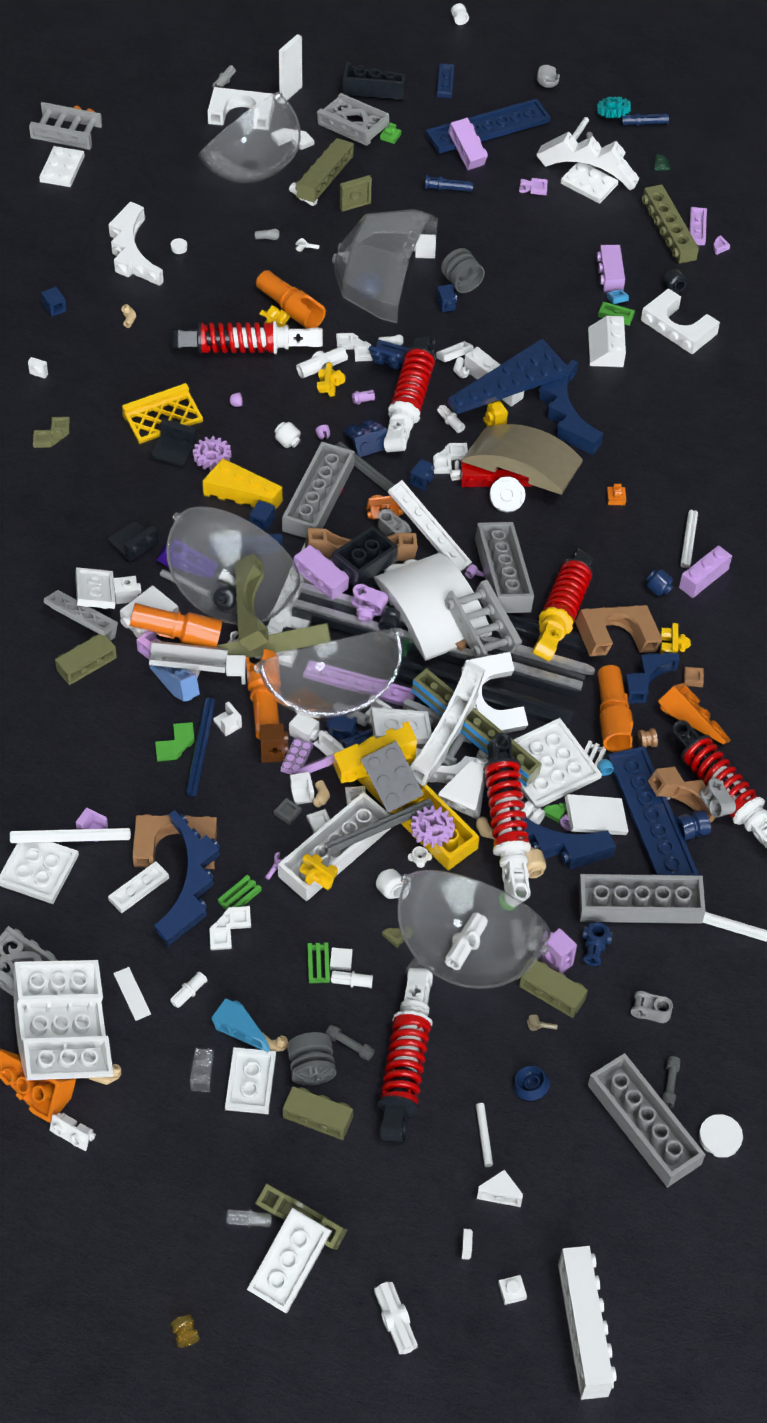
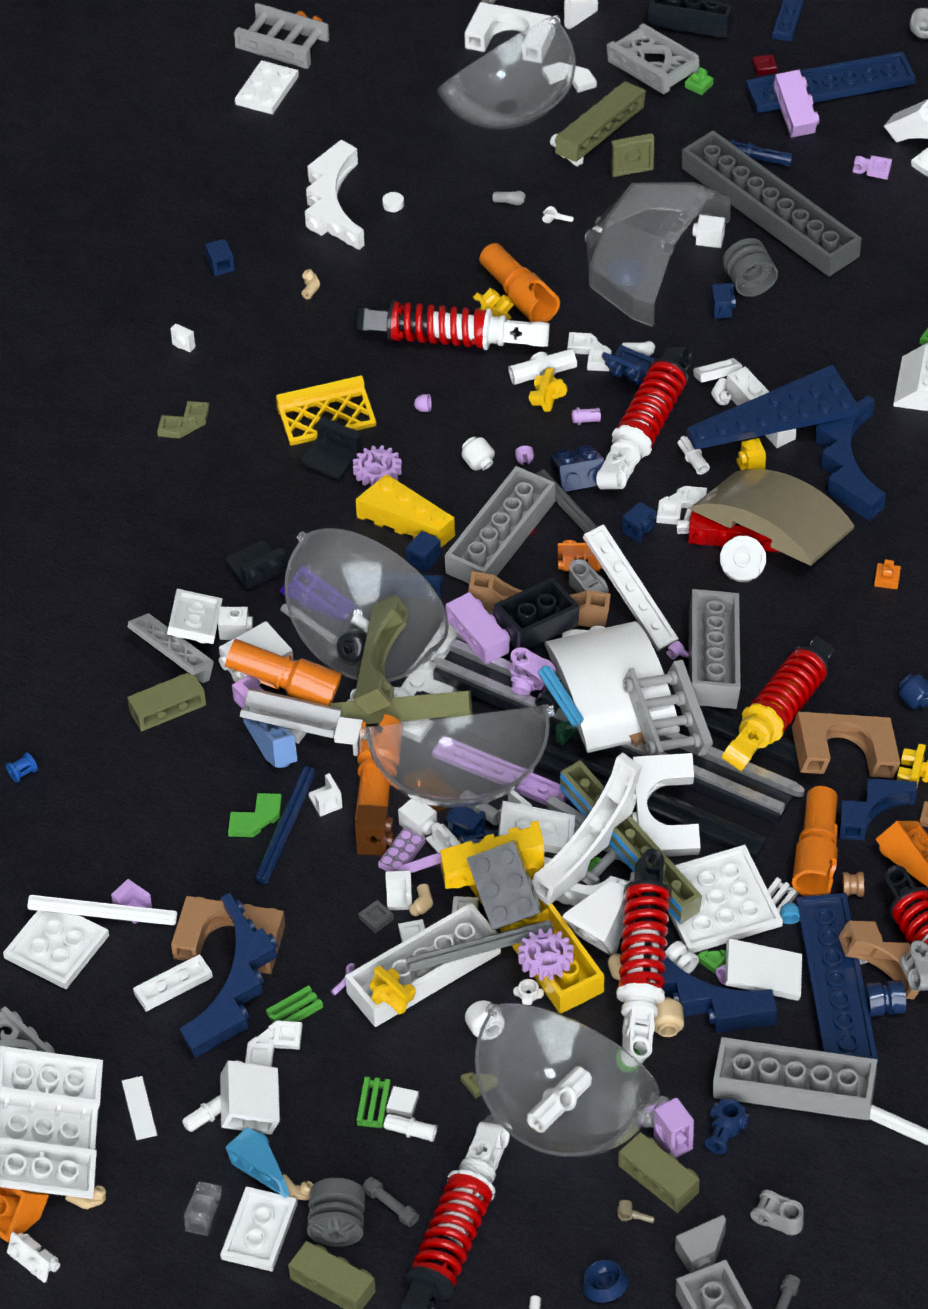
camera: 15 degrees right, 5 degrees down
none -> white brick [220,1060,280,1135]
none -> dark azure axle [538,665,584,727]
none -> light grey slope [675,1215,726,1273]
none -> dark grey brick [682,131,861,277]
none -> dark red tile [753,55,777,76]

